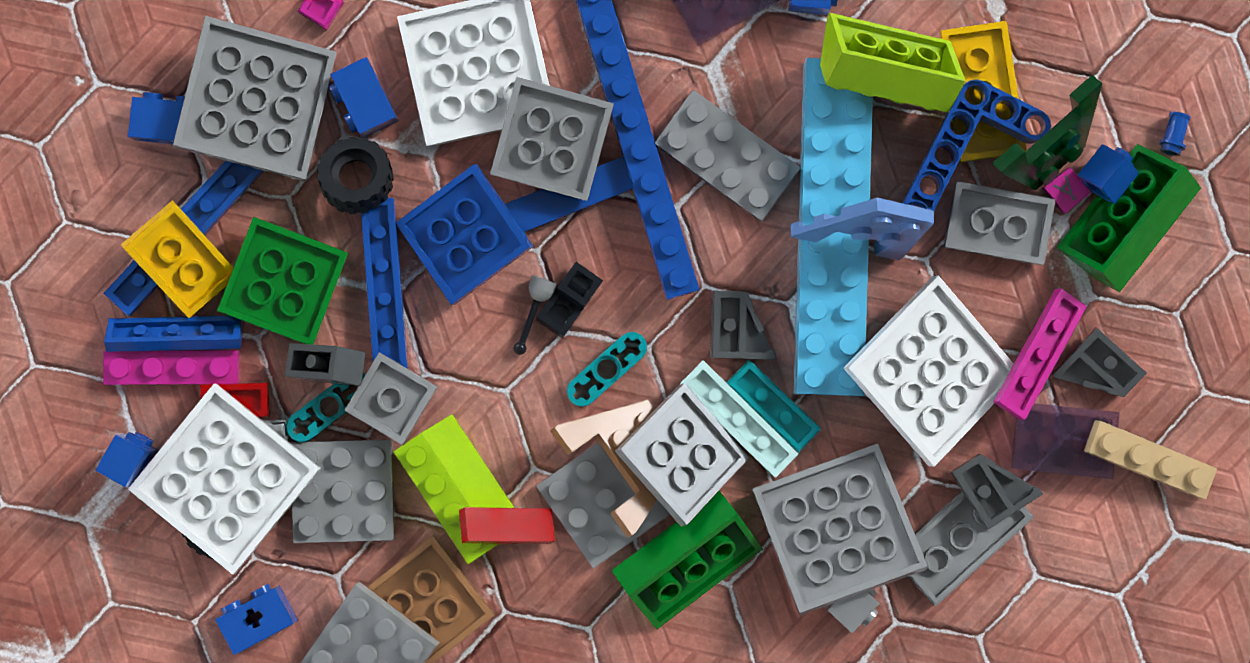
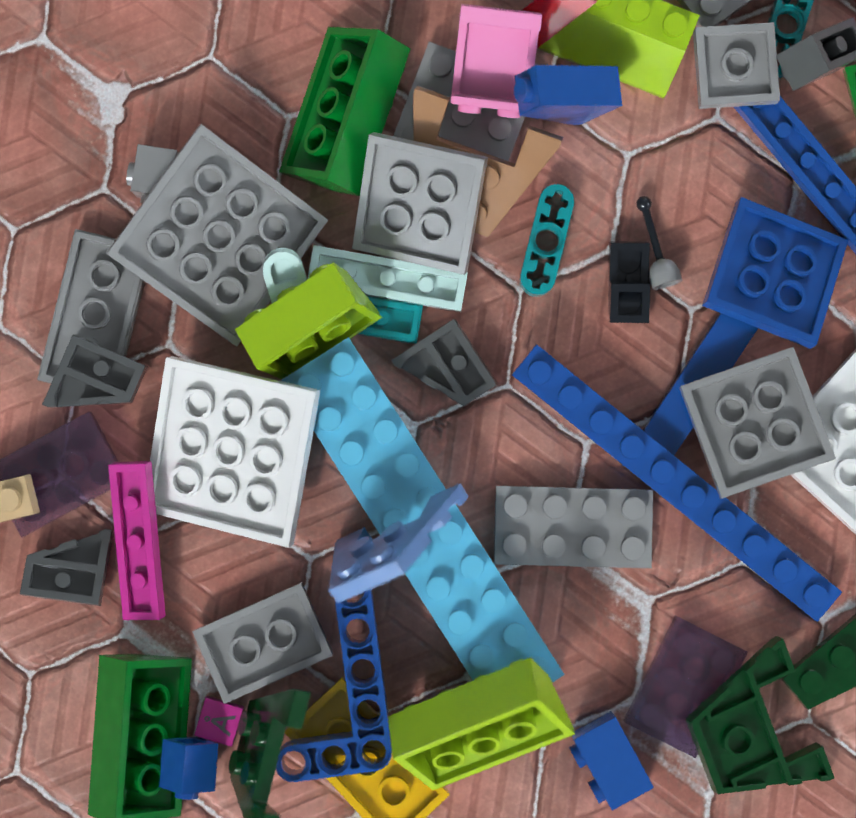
camera: 150 degrees right, 0 degrees up
none -> lime slope [235,262,382,379]
none -> light aqua plate [263,248,307,303]
none -> bright pink panel [450,4,542,118]
none -> blue slope [514,65,623,125]

